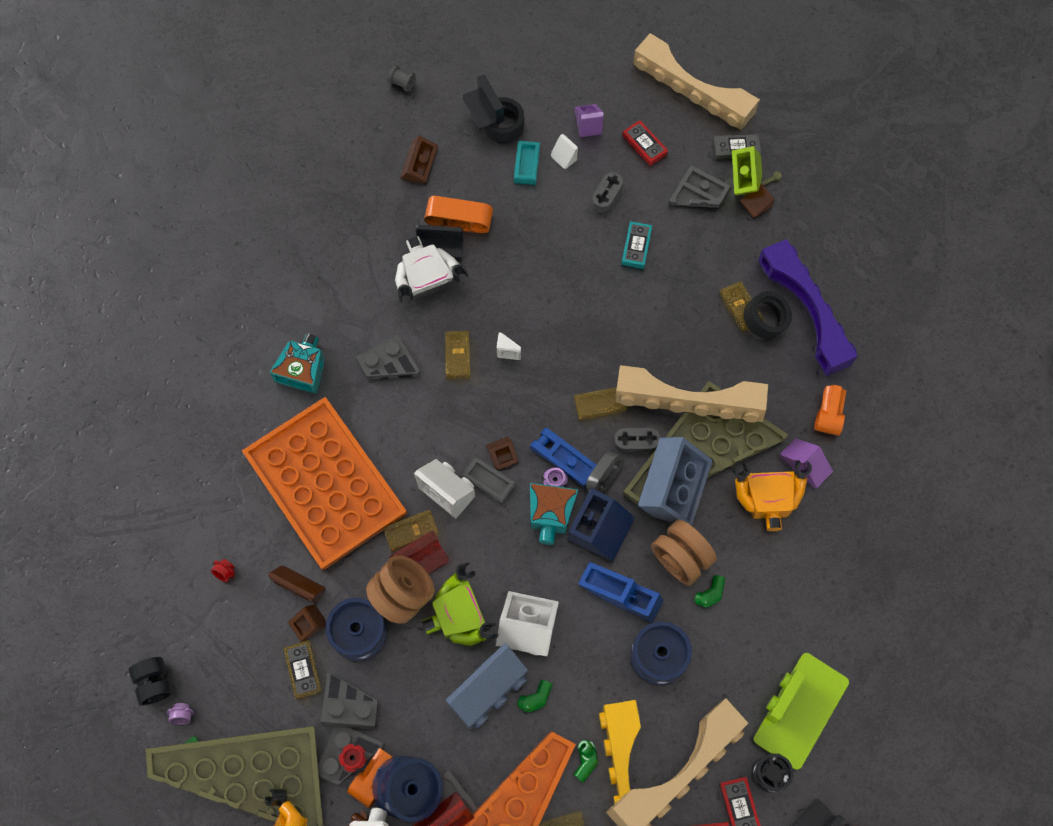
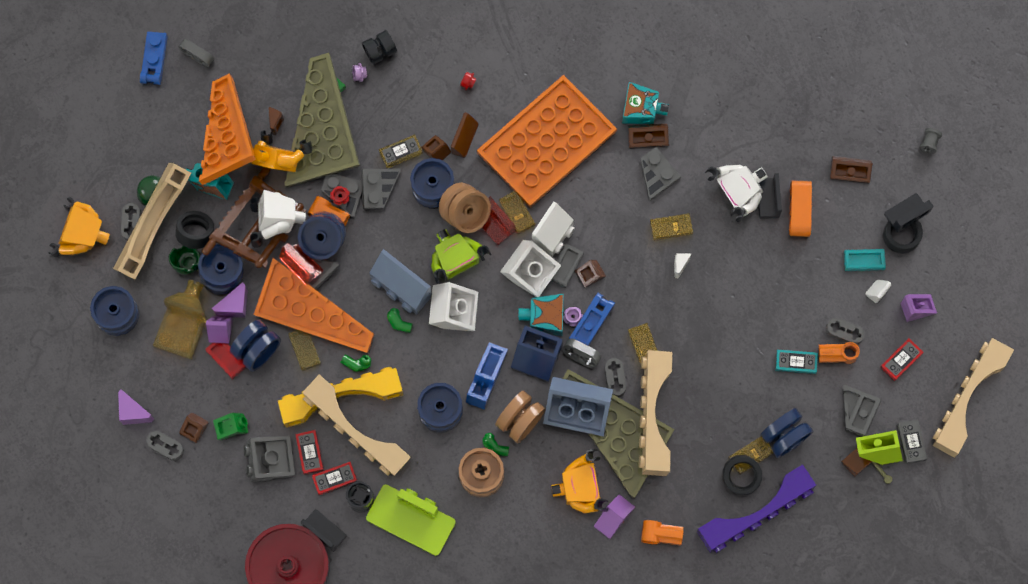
camera: 85 degrees right, 5 degrees up
none -> medium nougat wheel [459,448,504,498]
none -> white slope [500,240,561,297]
none -> reddish brown slope [628,124,669,148]
none -> dark blue wheel [760,408,814,458]
none -> orange piece [818,342,860,364]

